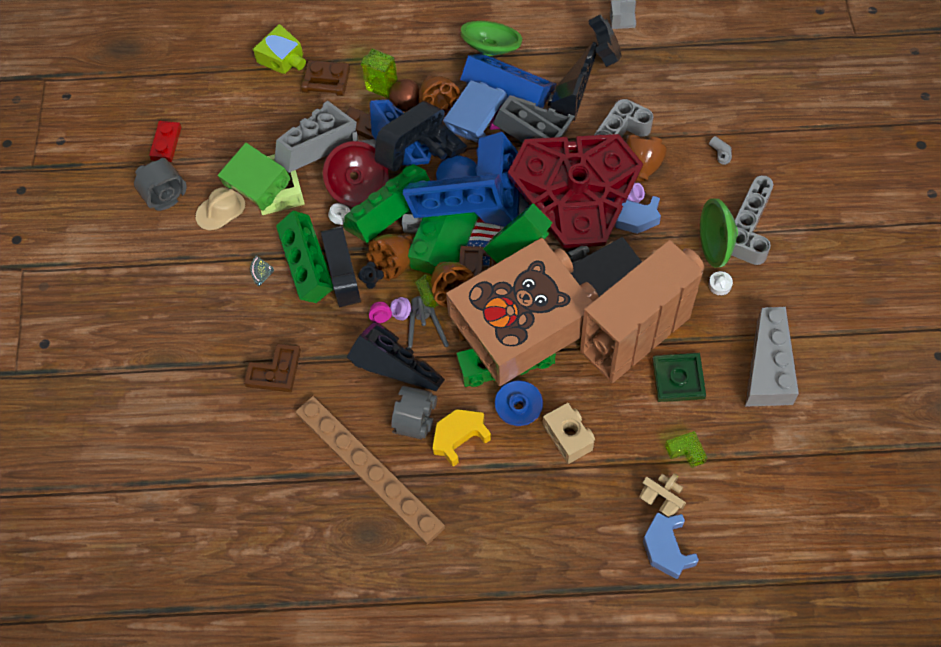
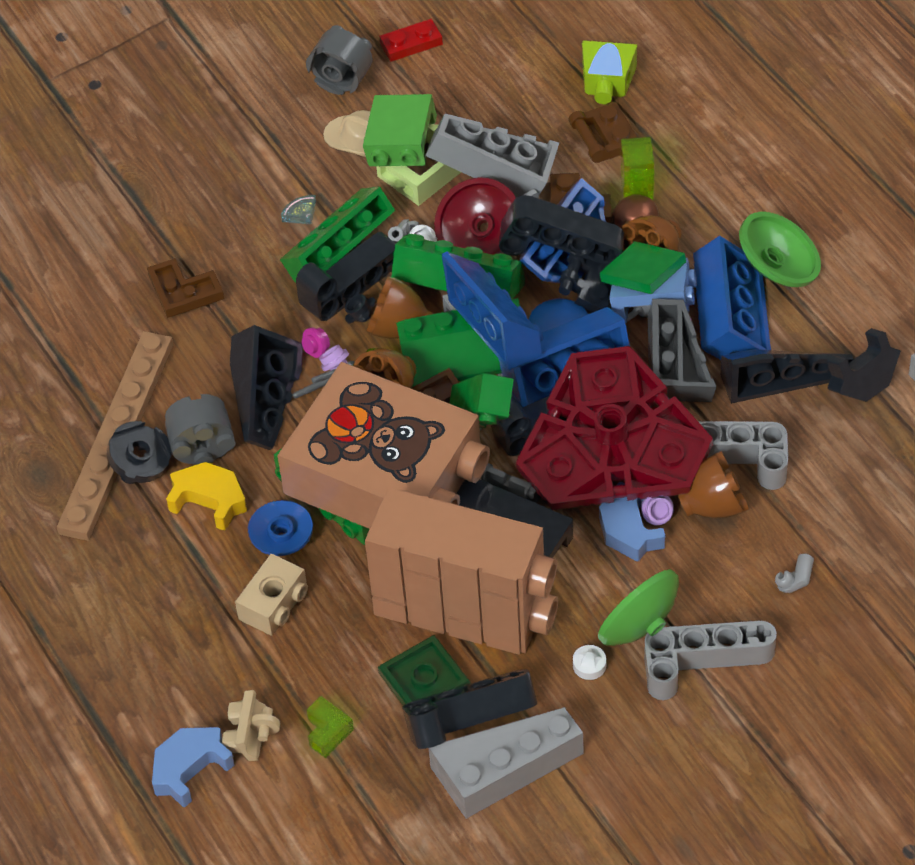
camera: 60 degrees right, 10 degrees down
none -> black plate [107,421,172,484]
none -> light grey arm [388,219,419,242]
none -> black beam [402,669,538,749]
none -> green tile [600,241,686,294]

